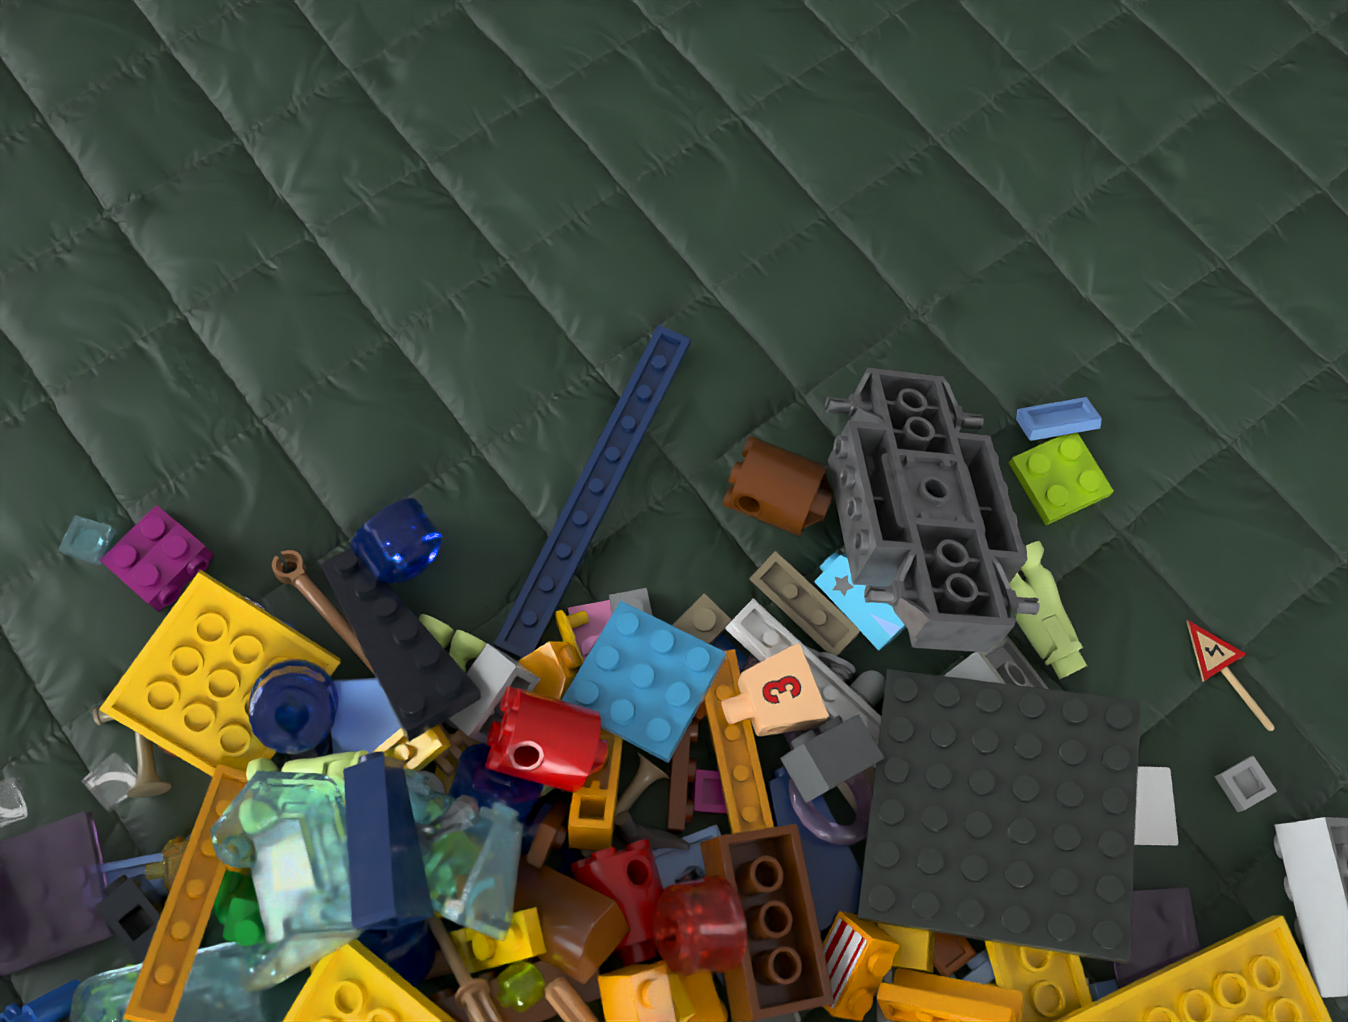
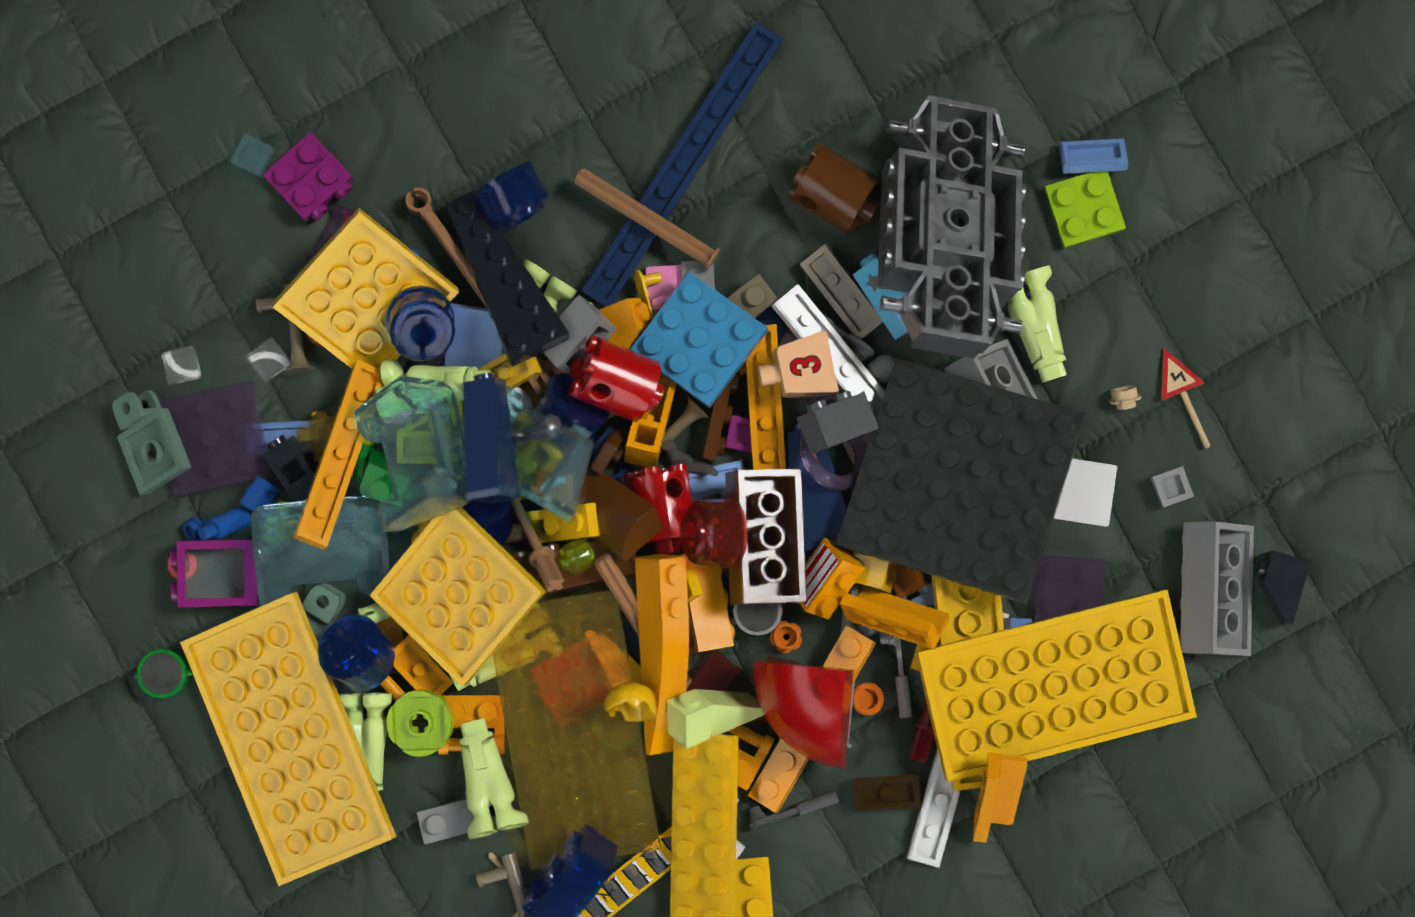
camera: 10 degrees right, 15 degrees up
none -> blue plate [240,476,282,517]
none -> medium nougat axle [574,168,721,271]
none -> tan plate [1109,385,1141,410]

